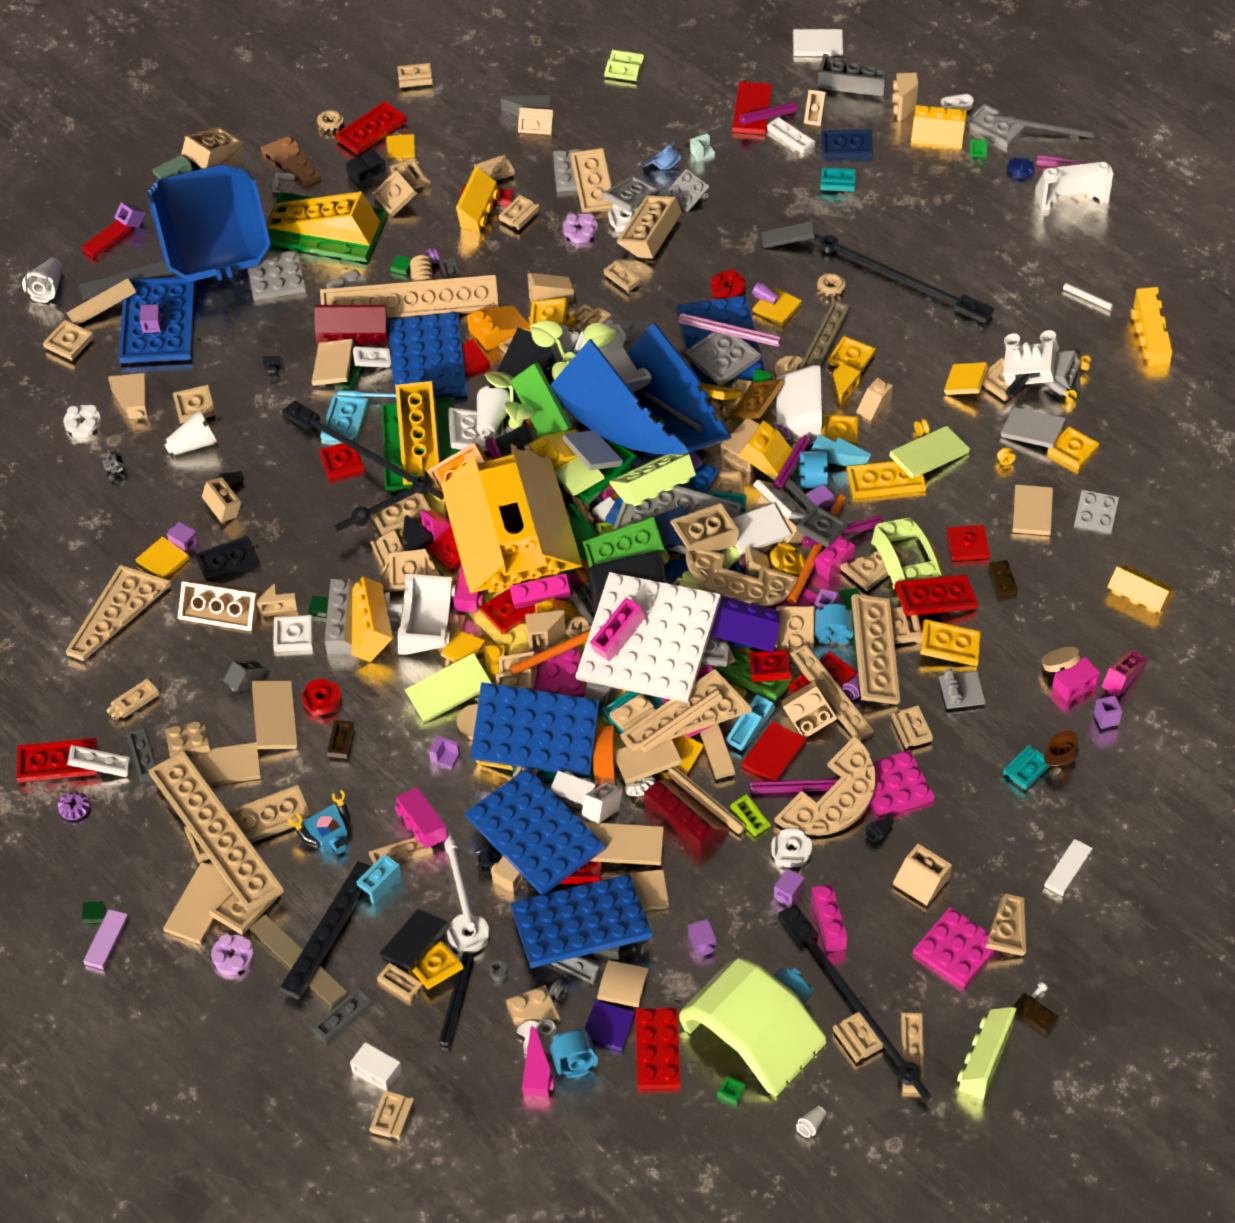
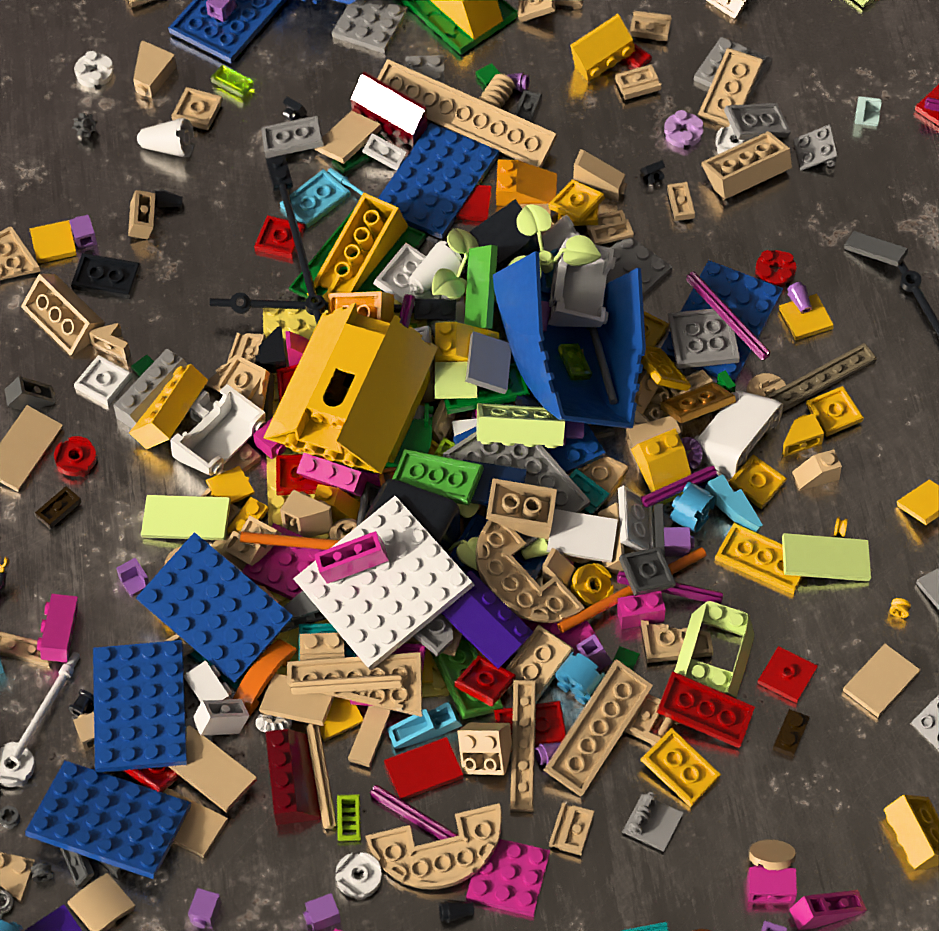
camera: 35 degrees right, 5 degrees up
tan tile [368,493,432,536] -> none
medium blue piece [643,141,681,170] -> none
tan gear [817,273,845,296] -> none
none -> clear neon green plate [211,65,254,98]
none -> light grey tile [261,116,324,158]
none -> black tile [640,160,665,184]

